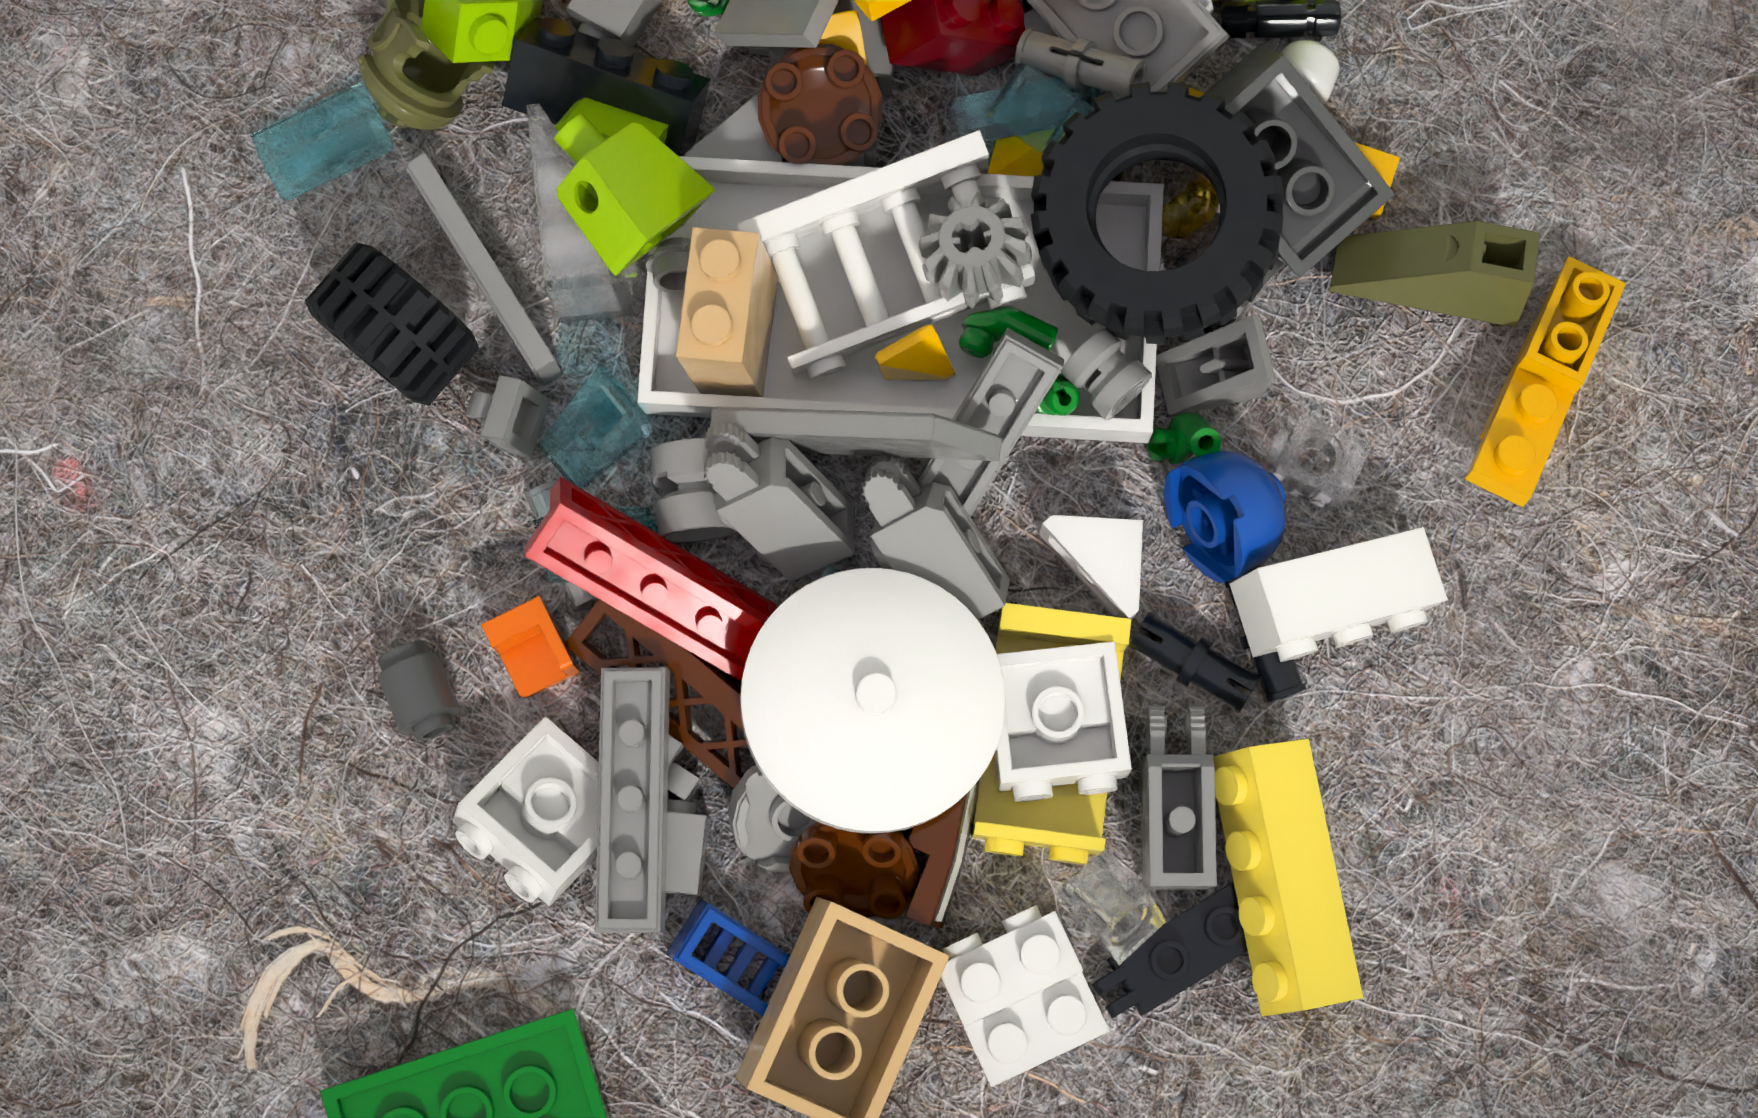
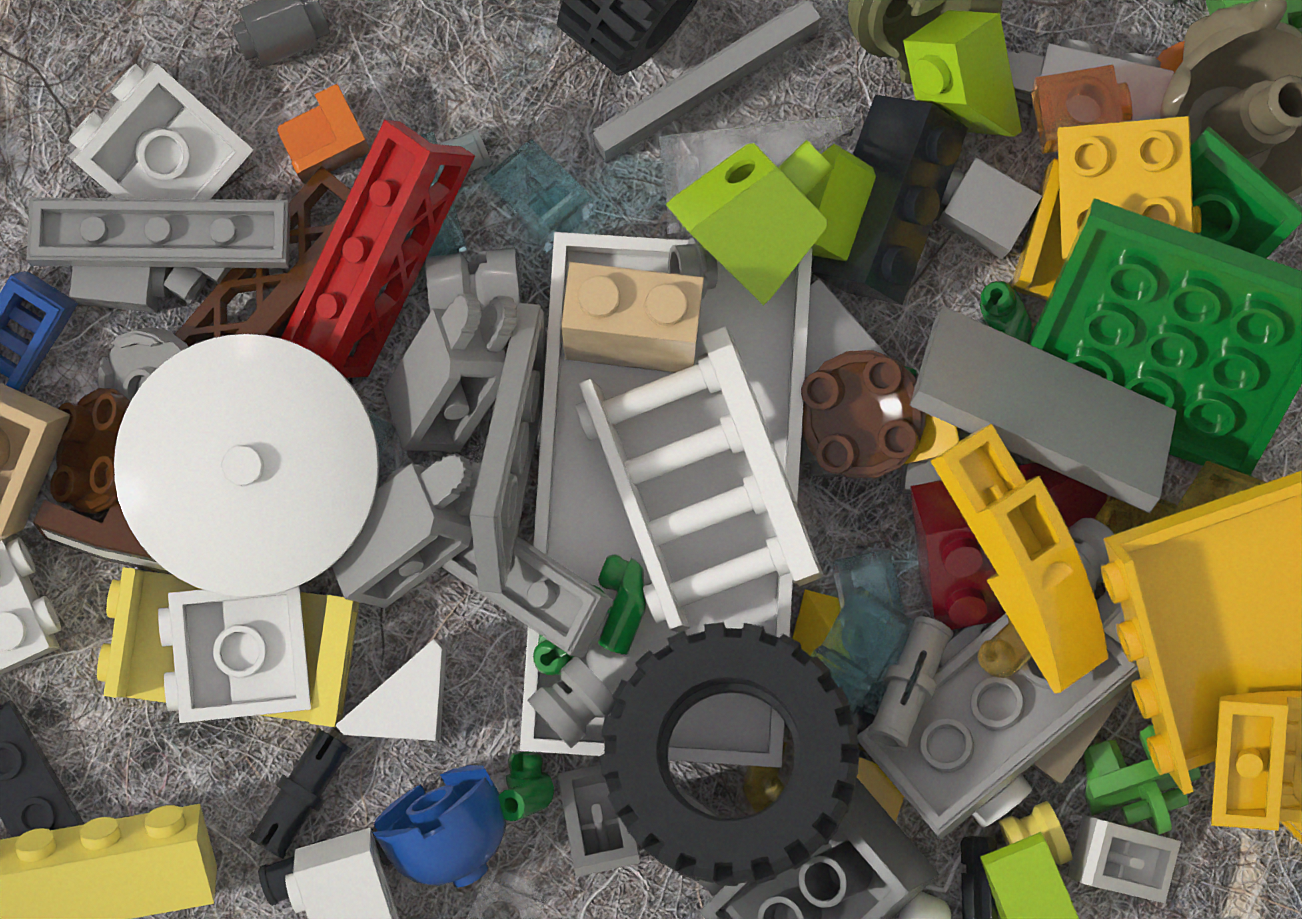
camera: 90 degrees right, 5 degrees up
light grey tile [465,375,550,458] -> none
yellow slope [875,324,956,380] -> none
light grey gear [919,191,1032,309] -> none
clear brick [1058,849,1167,965] -> none
light grey hinge [1141,706,1217,890] -> none

